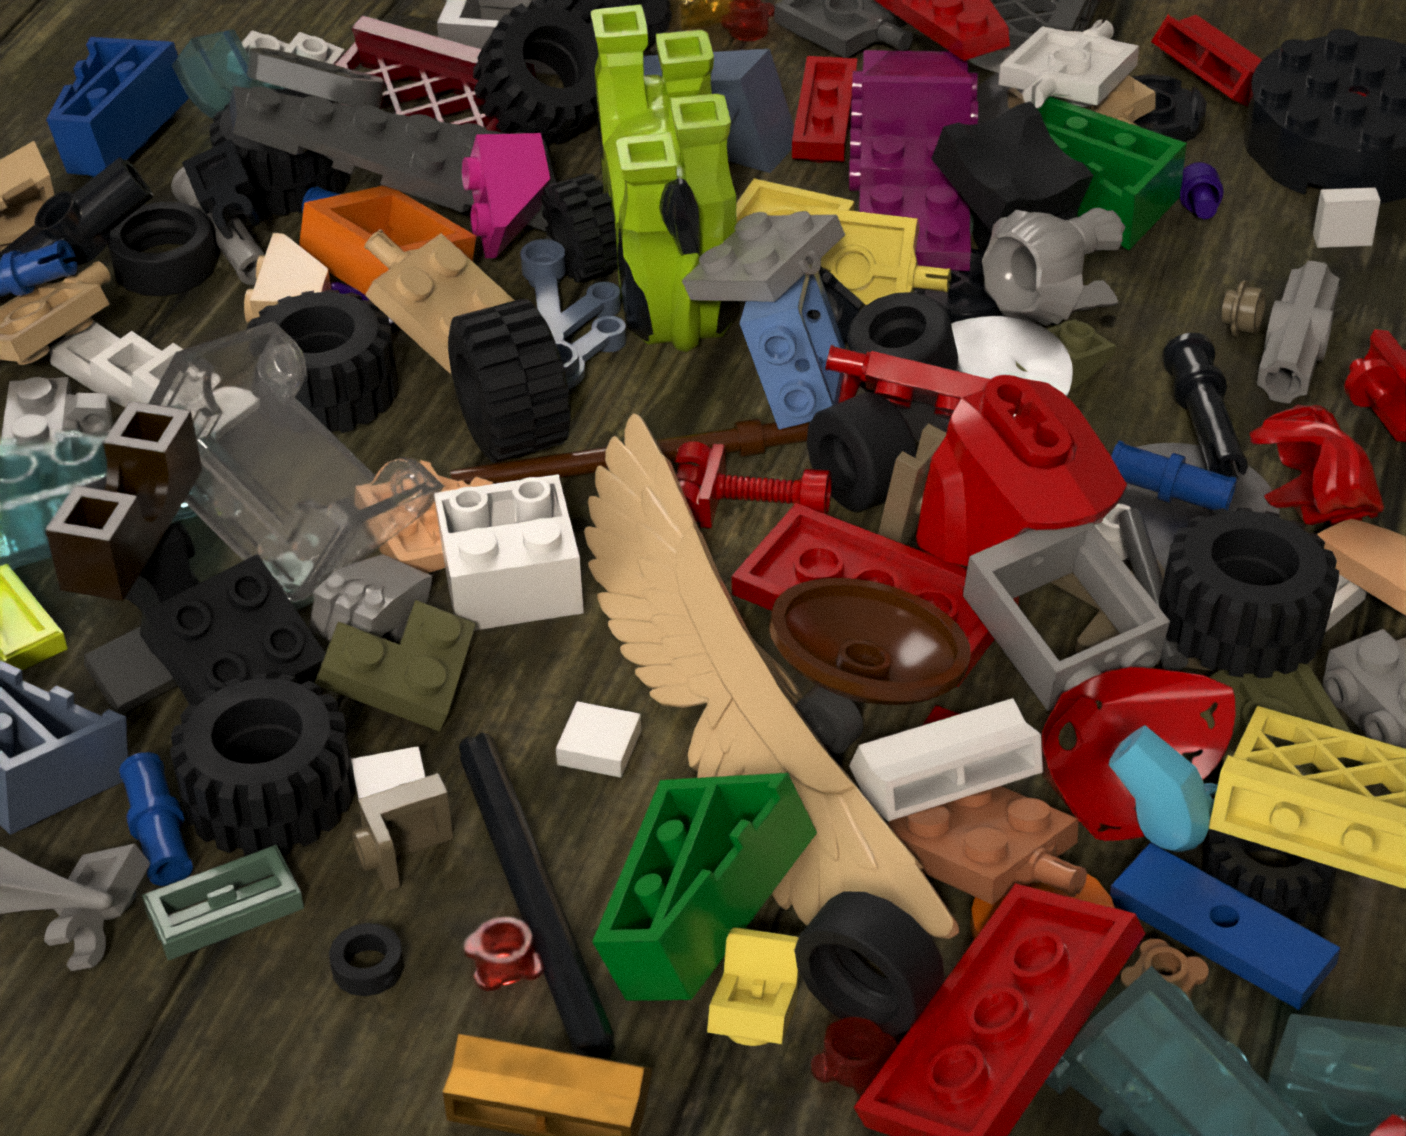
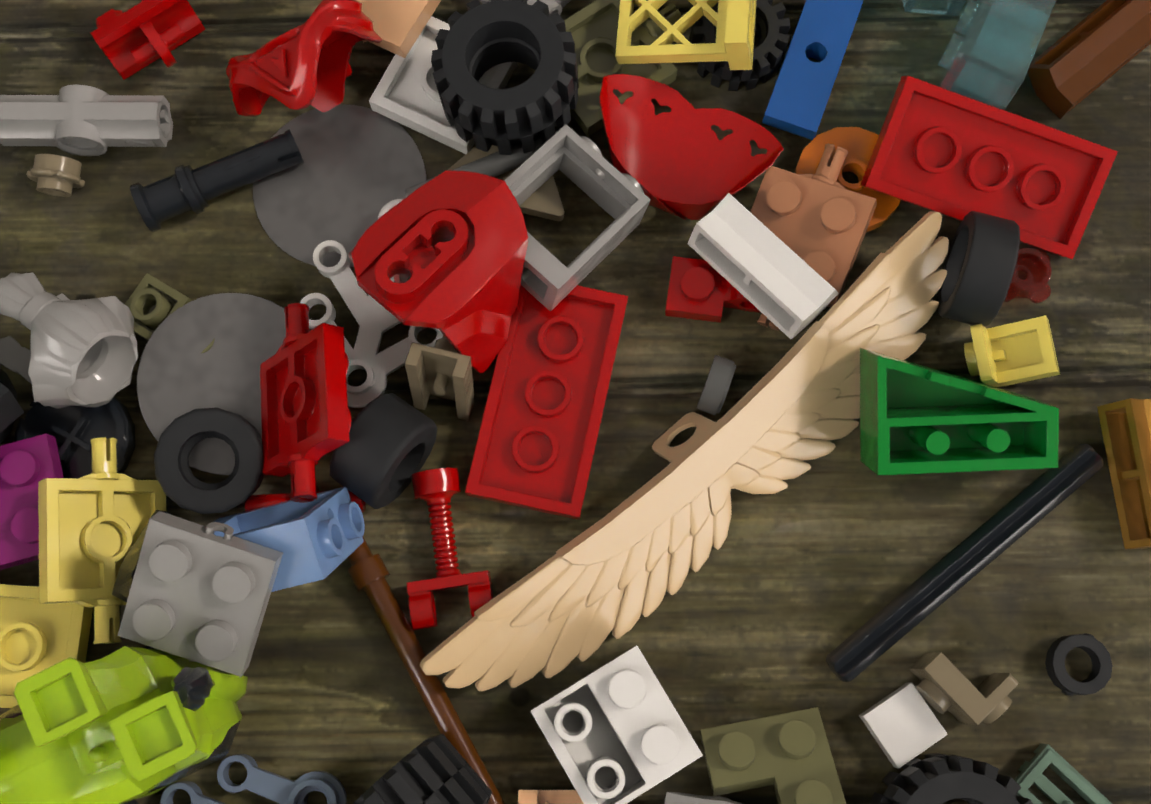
camera: 110 degrees left, 35 degrees up
clear red plate [464,917,545,991] -> none
white tile [556,701,642,778] -> none
reddish brown dish [769,578,971,705] -> none
medium azure arm [1109,725,1218,852] -> none
blue pin [1111,440,1238,511] -> none
medium nougat plate [1120,939,1209,1015] -> none

